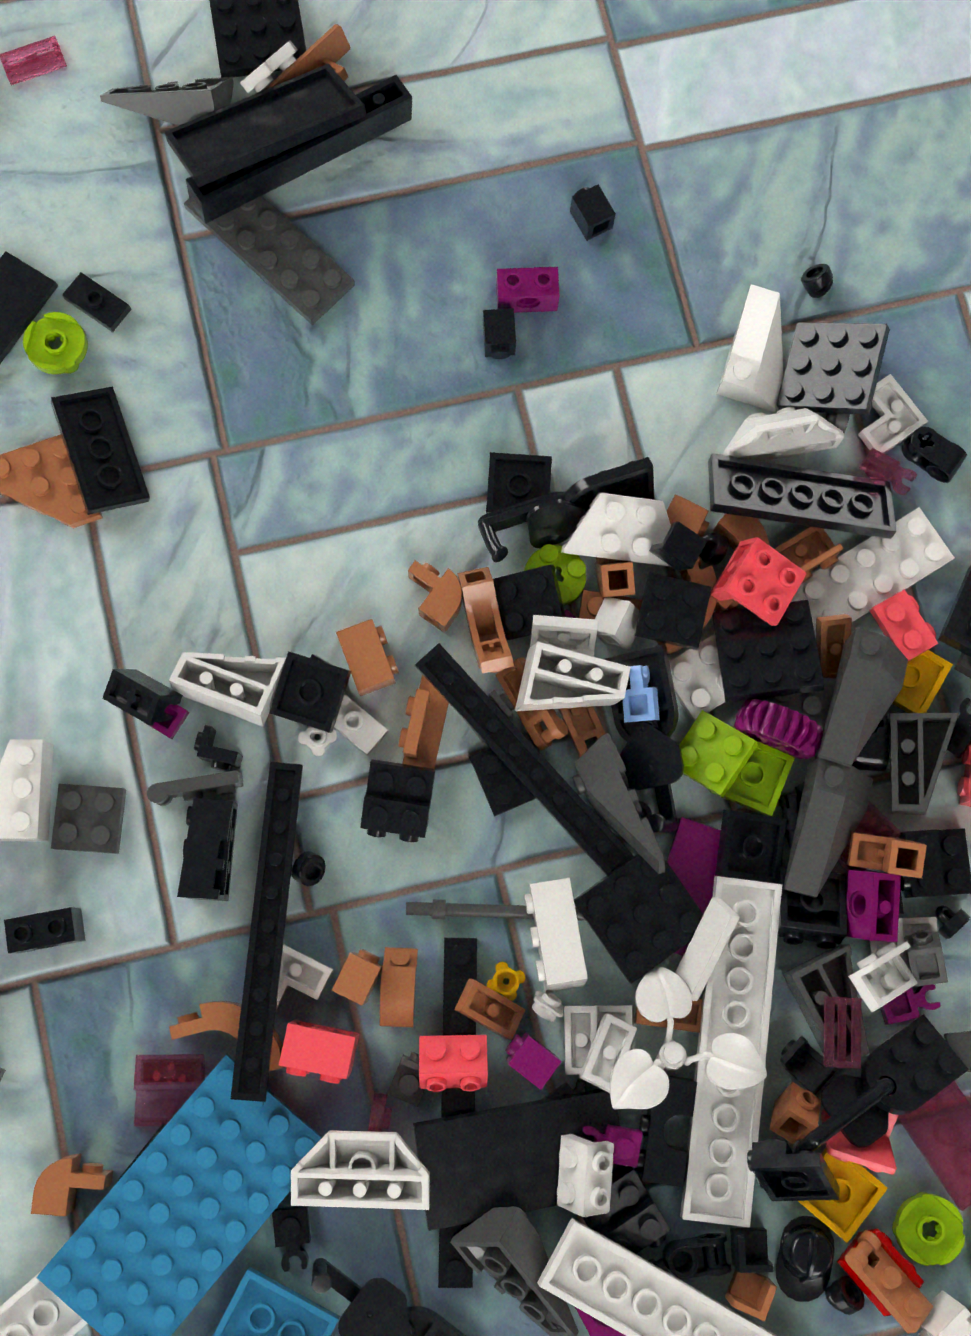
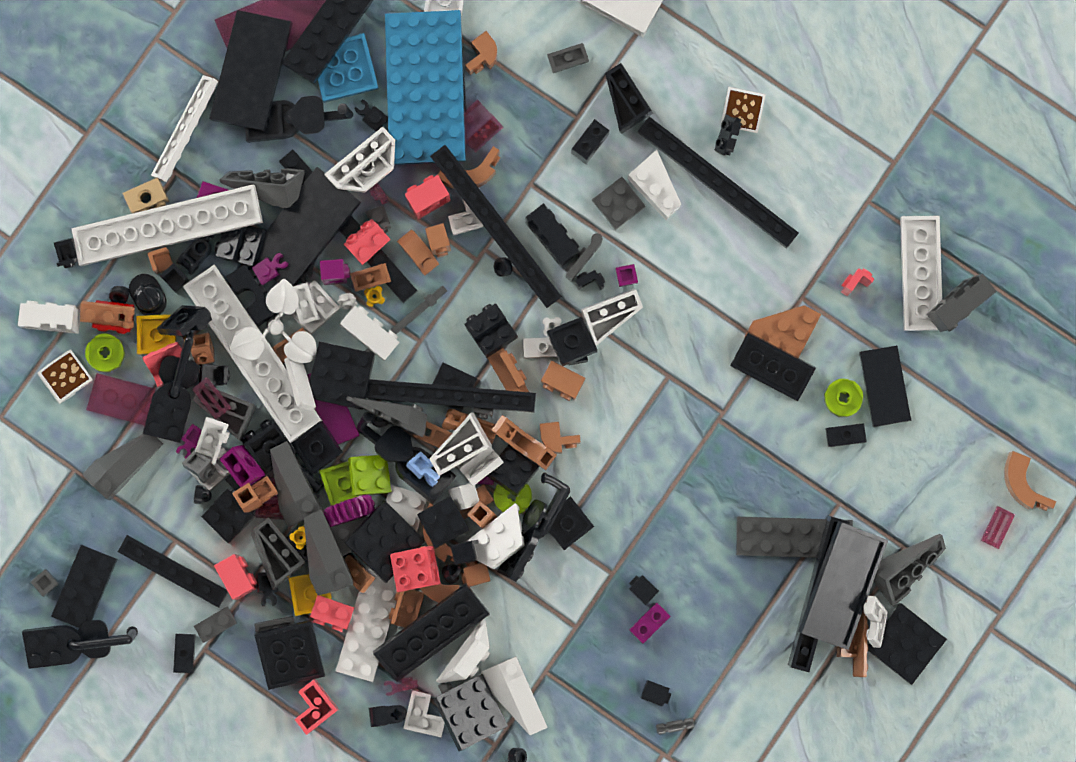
camera: 140 degrees right, 5 degrees up
black hinge [102,669,183,725] -> none
white bracket [557,1134,614,1217] -> none
none -> yellow plate [289,526,306,550]
none -> dark grey axle [656,718,694,735]

